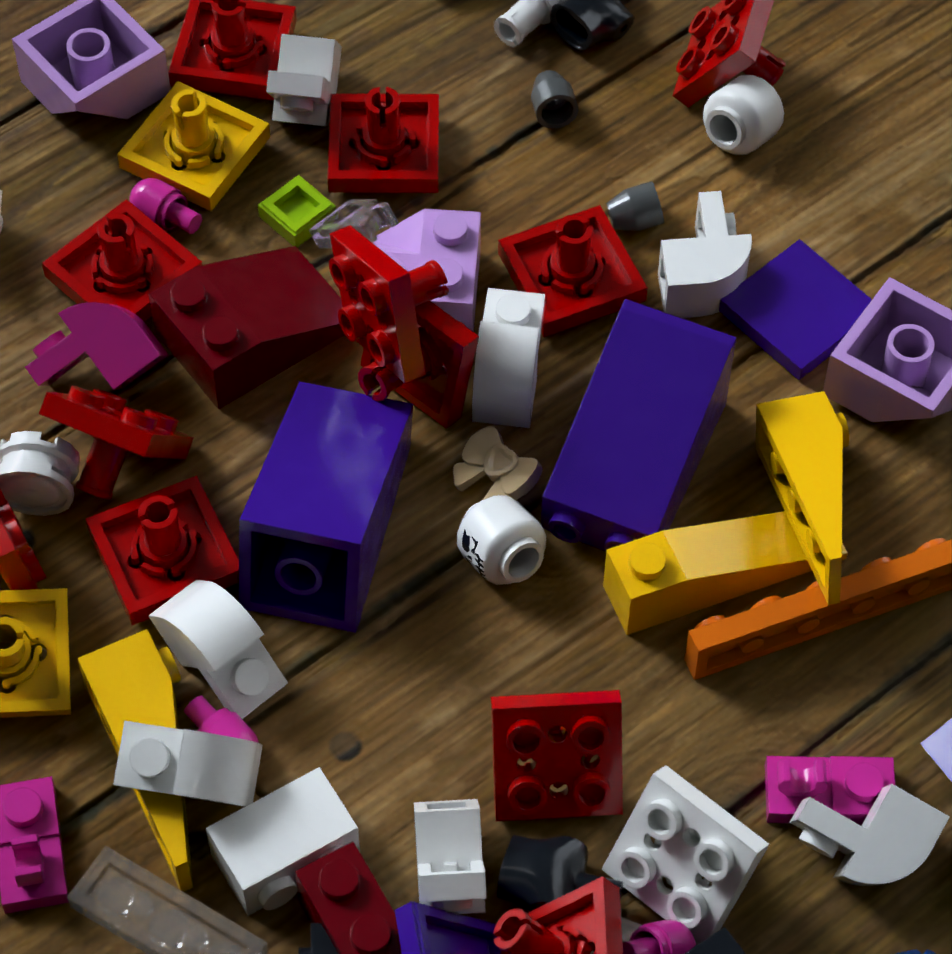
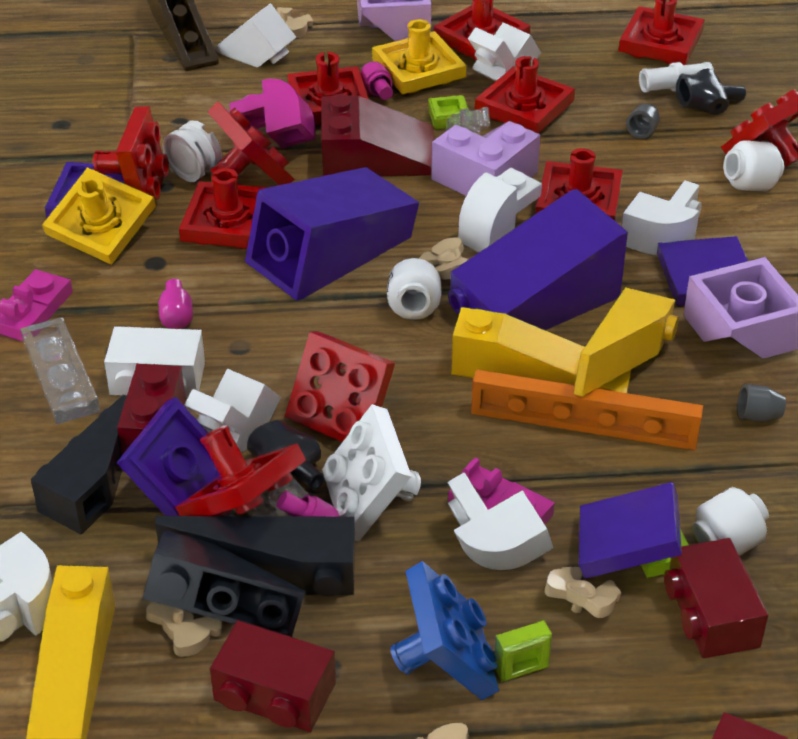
camera: 35 degrees right, 15 degrees down
yellow slope [78,629,193,893] -> none
white brick [113,720,263,807] -> none
white brick [148,580,288,719] -> none
red plate [329,225,449,383] -> none
red plate [358,301,479,428] -> none
dark grey hose [606,181,664,232] -> none

